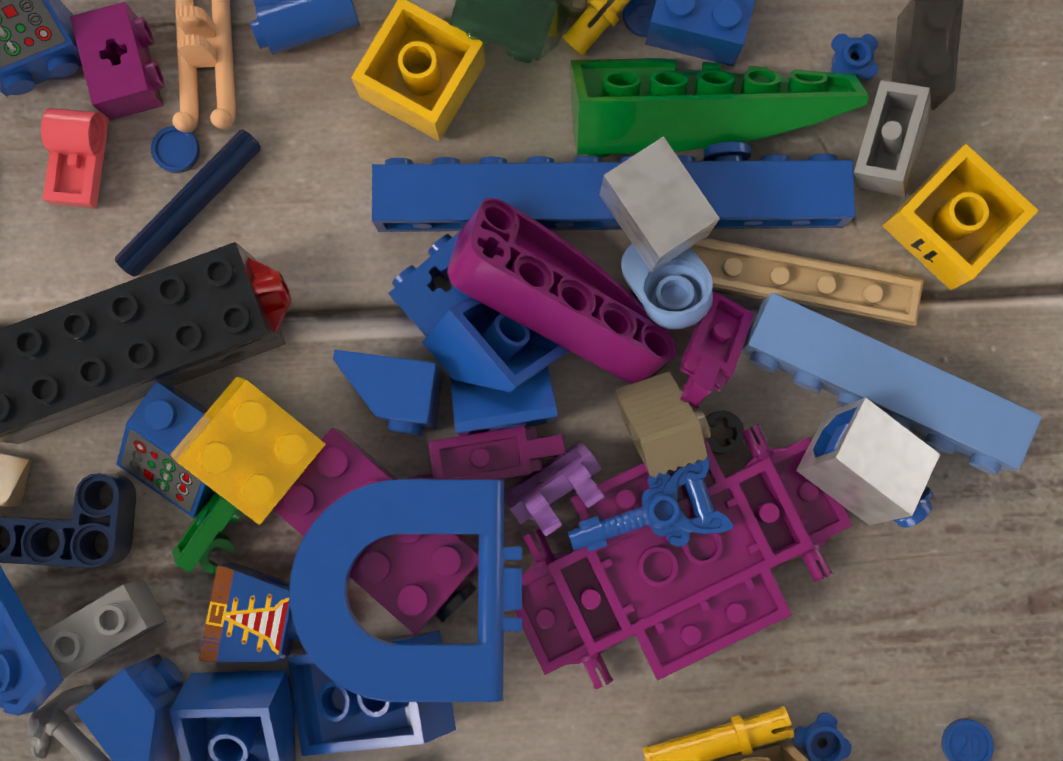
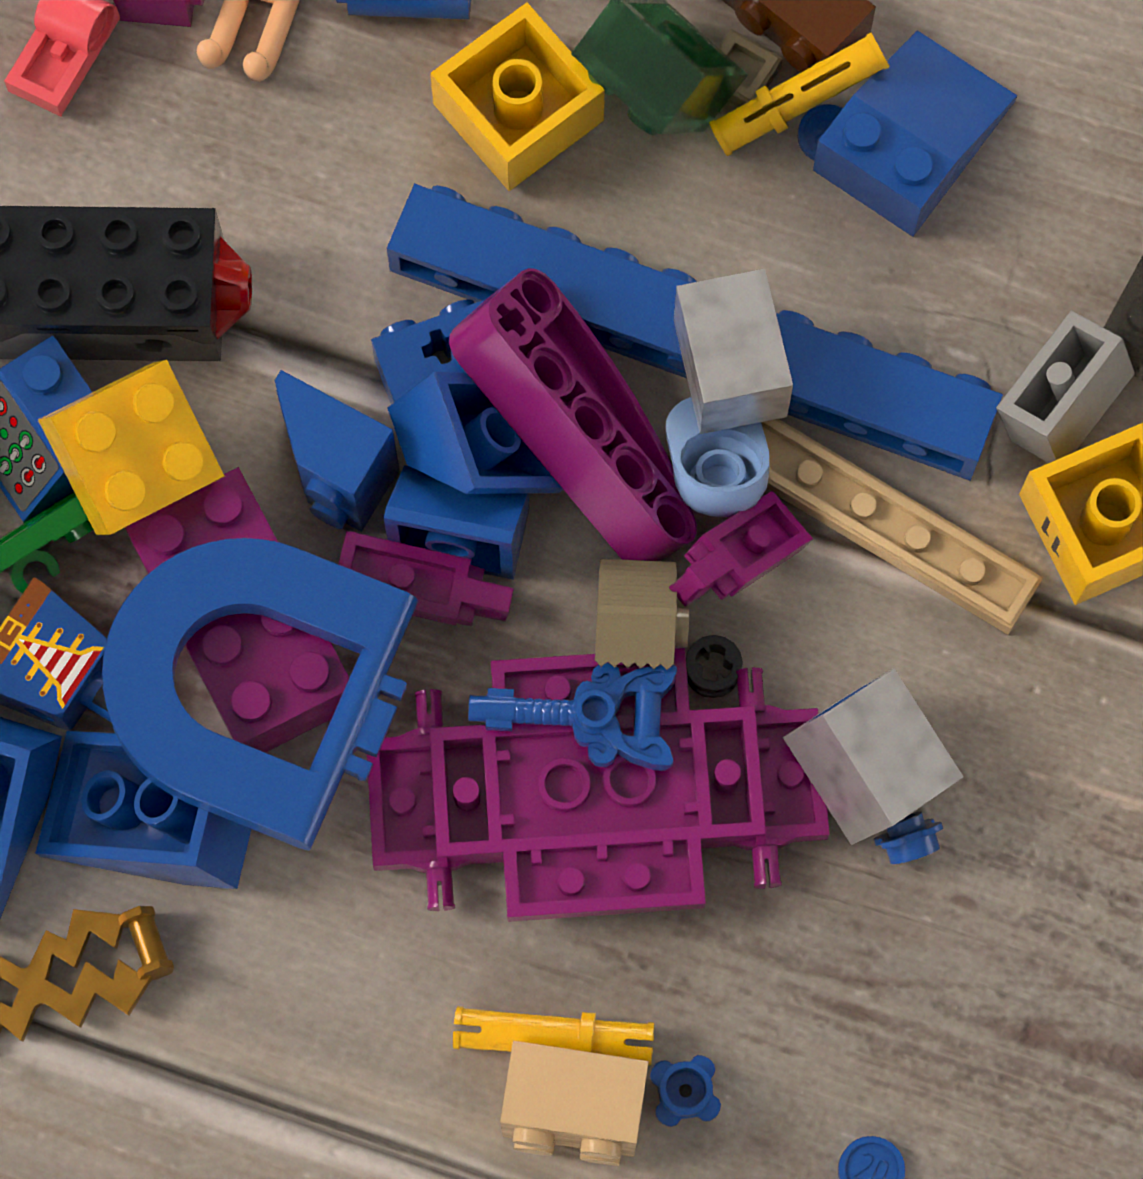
camera: 20 degrees right, 10 degrees down
dark blue axle [115,129,261,277] -> none
blue piece [151,126,200,173] -> none
black piece [435,581,477,623] -> none
medium lavender plate [504,441,604,536] -> none
green wedge [570,58,869,158] -> none
blue piece [703,142,751,161] -> none
medium blue brick [741,292,1042,475] -> none
blue plate [831,33,878,80] -> none

